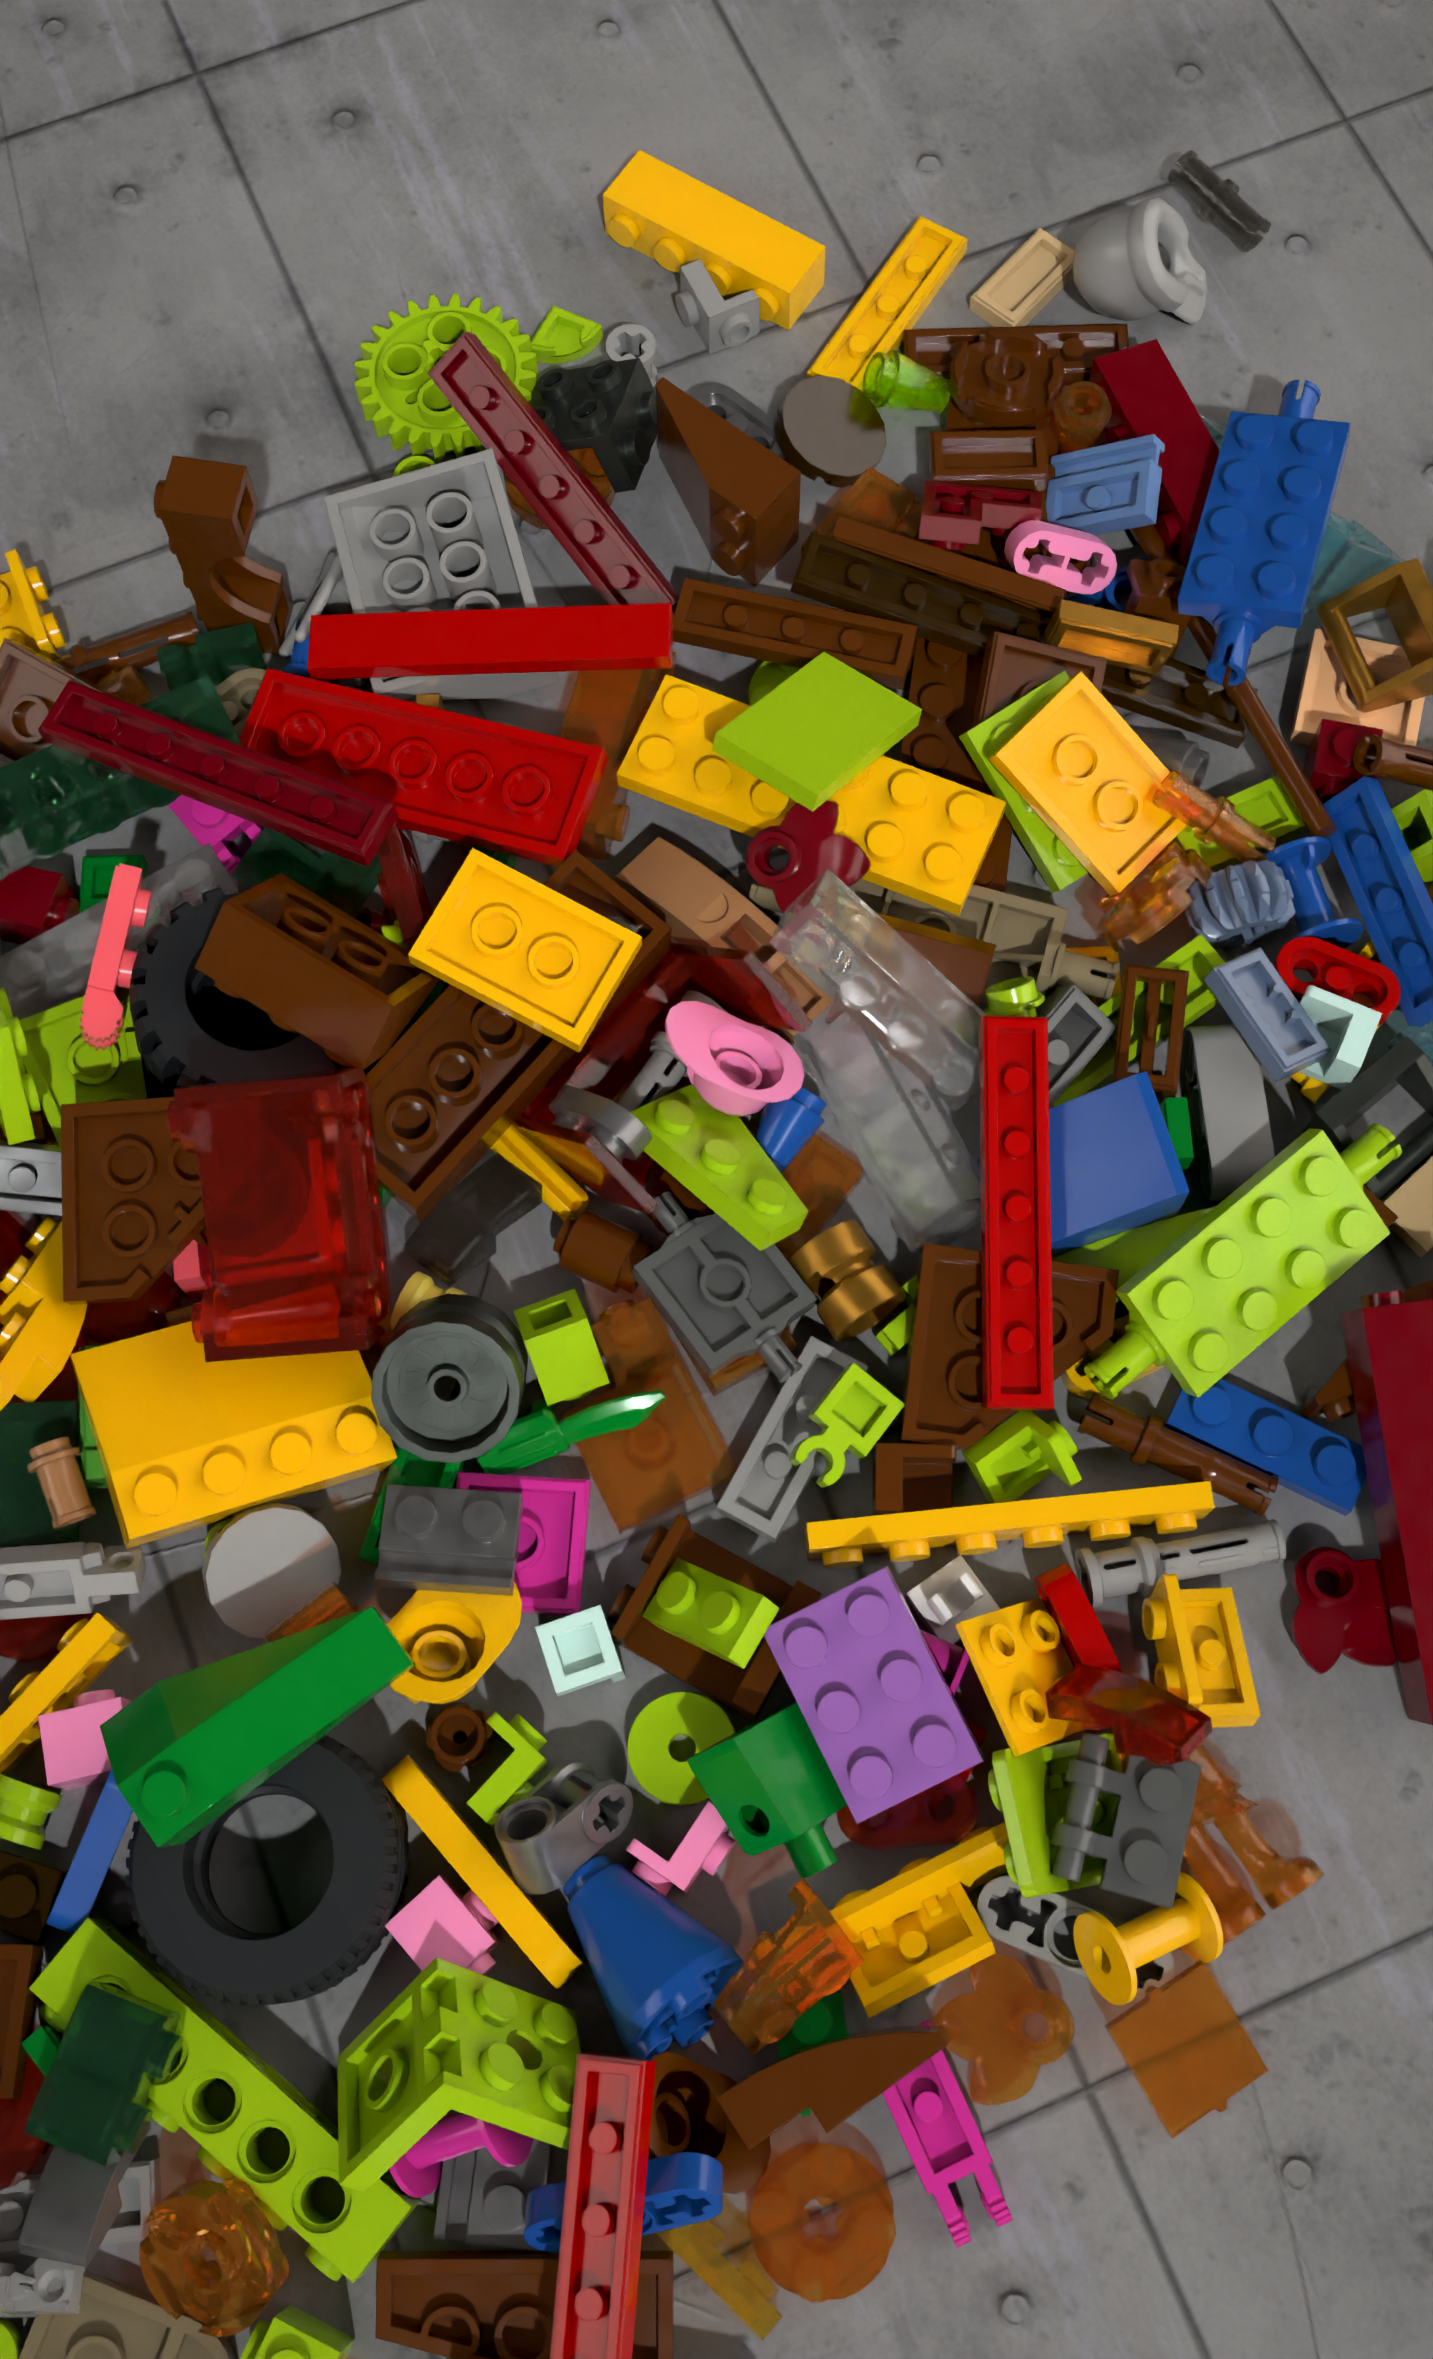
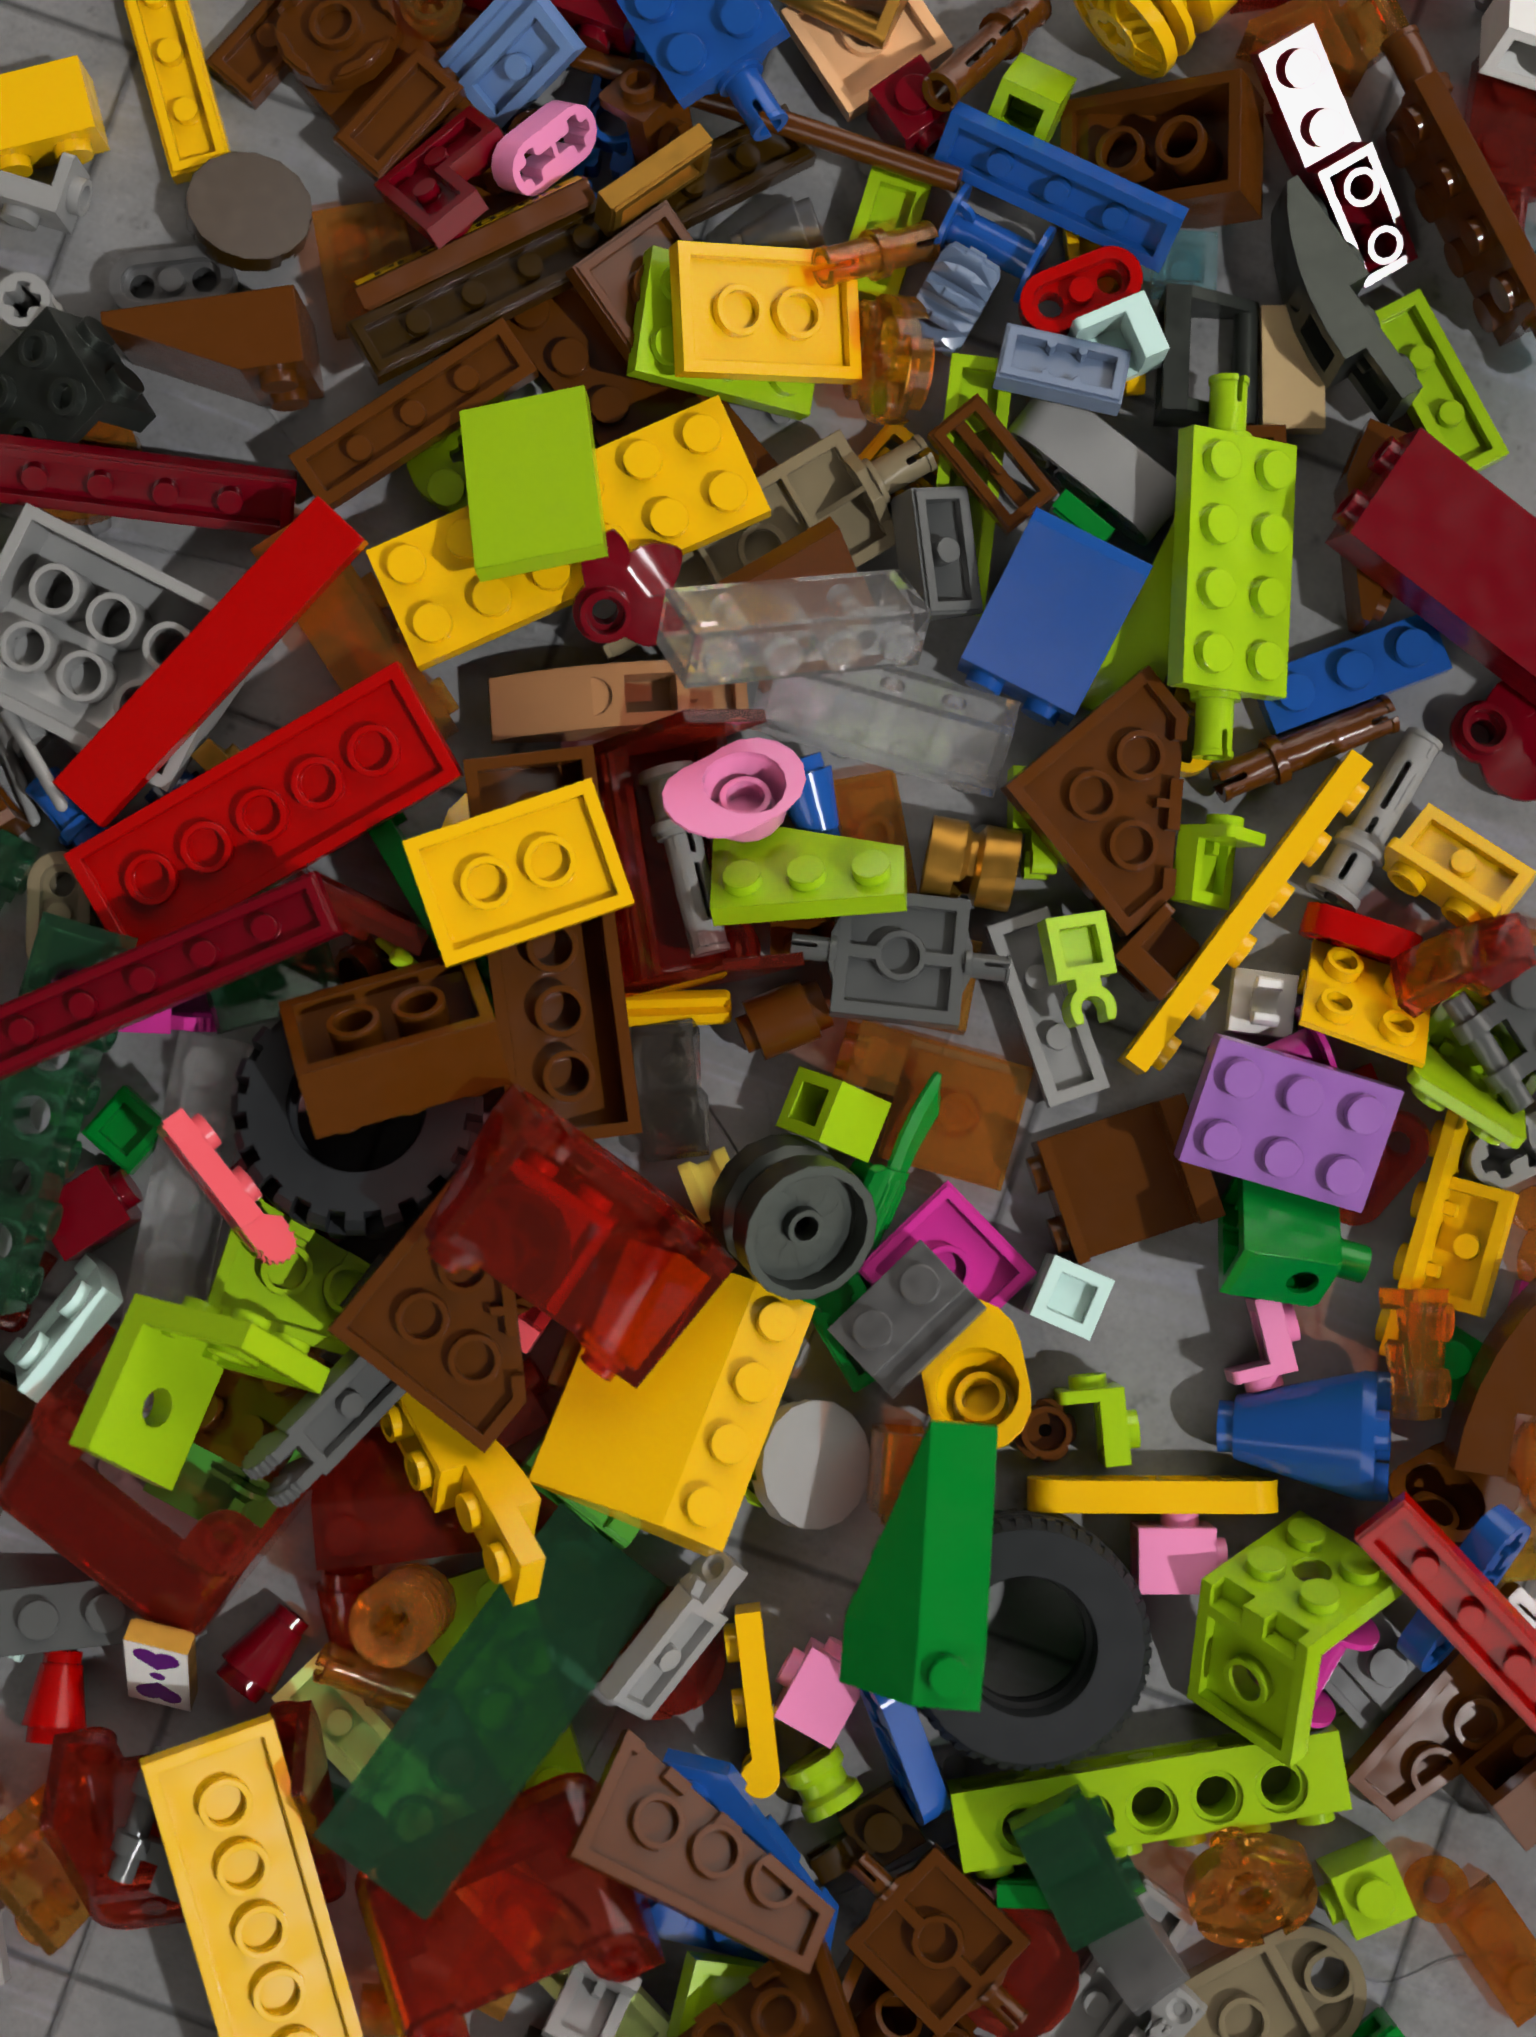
camera: 50 degrees left, 15 degrees up
medium nougat pin [27,1437,97,1529] -> none
flat silver piece [494,1758,634,1894] -> none
flat silver plate [549,1085,652,1162] -> none
lime piece [627,1692,735,1806] -> none
lime plate [642,1558,780,1669] -> none
clear neon green cone [862,350,950,413] -> none
red tile [979,1015,1054,1411] -> none
lime plate [983,976,1045,1017] -> none

